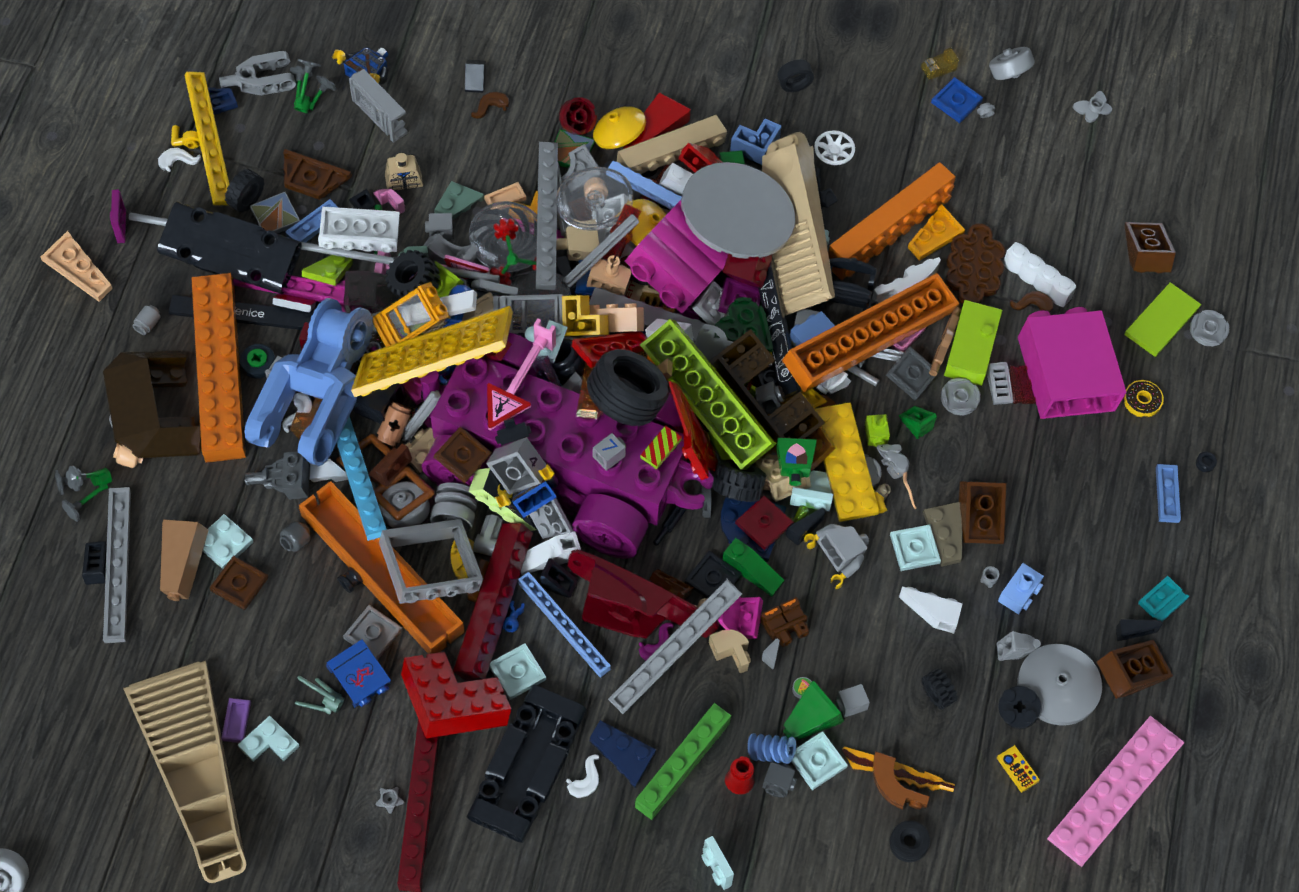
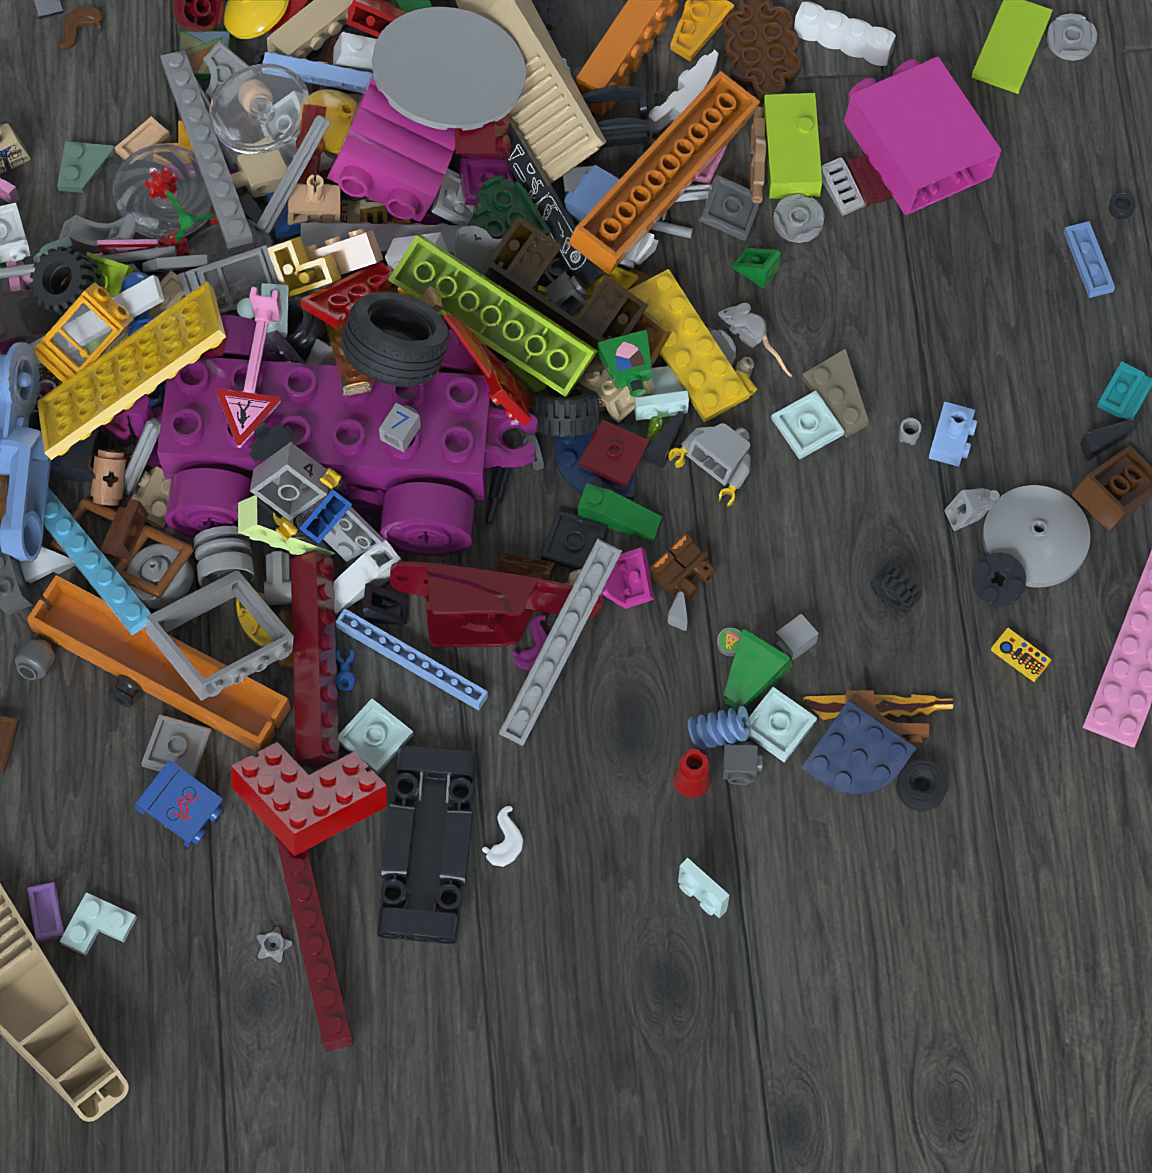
camera: 15 degrees left, 5 degrees up
sand green plant [295,676,345,715] -> none
light grey brick [425,213,453,240] -> none
reddish brown tile [433,426,492,483] -> none
dark blue wing [590,720,656,788] -> none
bright green brick [635,703,731,820] -> none
tile [640,425,682,469] -> none
tan brick [709,630,751,673] -> none
lime brick [865,414,890,447] -> none
white slope [899,587,962,634] -> none
reddish brown slope [959,481,1006,544] -> none
reddish brown piece [1010,291,1053,313] -> none
tile [1124,380,1164,417] -> none
none -> dark blue plate [801,700,917,794]

